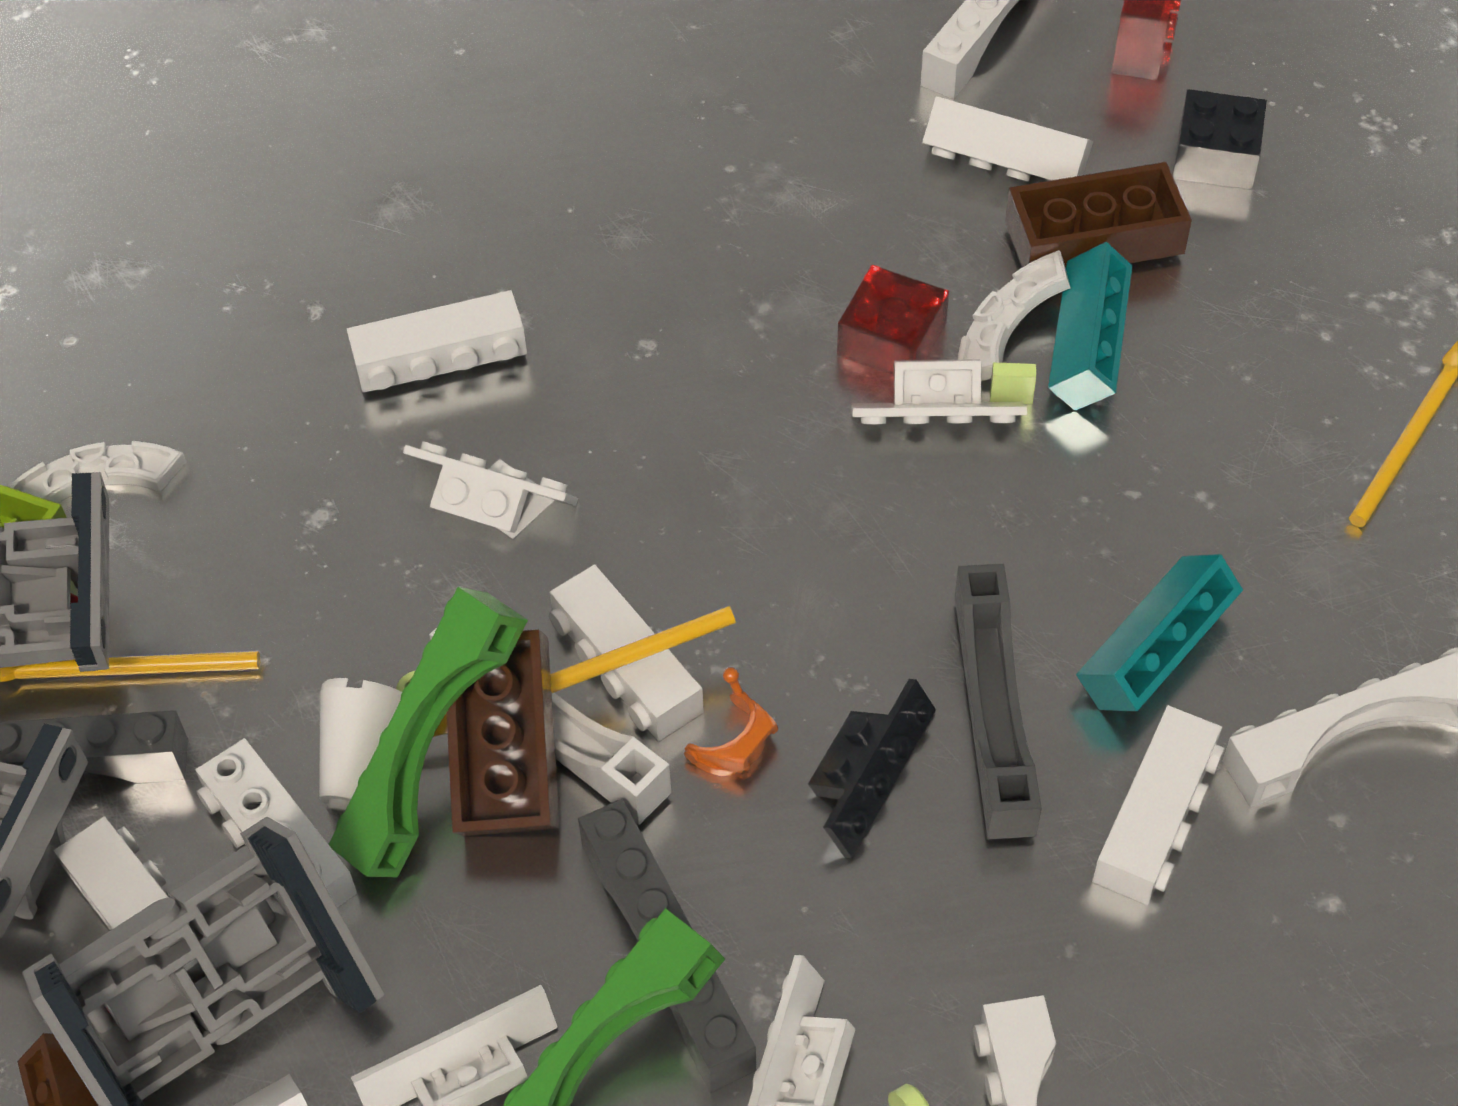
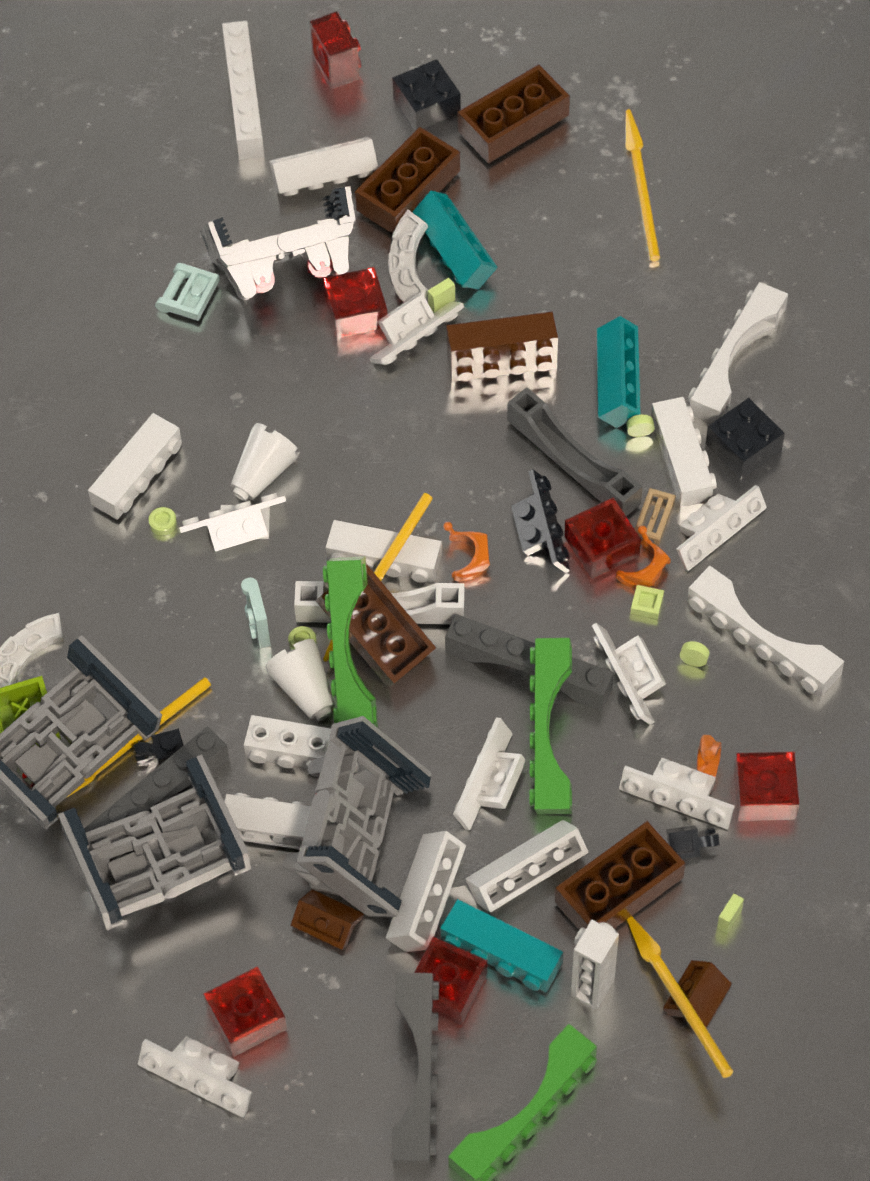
camera: 40 degrees left, 5 degrees up
none -> black plate [133,728,184,765]
none -> yellowish green tile [149,507,177,535]
none -> light aqua plate [155,263,219,321]
none -> container [200,186,356,300]
none -> white cone [230,423,300,501]
none -> light aqua plate [241,577,271,649]
none -> reddish brown brick [446,311,558,382]
none -> reddish brown brick [458,64,570,163]
none -> clear red brick [564,498,641,579]
none -> orange helmet [616,525,671,589]
none -> yellowish green tile [626,414,655,437]
none -> yellowish green tile [630,585,664,620]
none -> tan tile [633,488,676,545]
none -> white bracket [676,485,767,571]
none -> black brick [705,397,785,479]

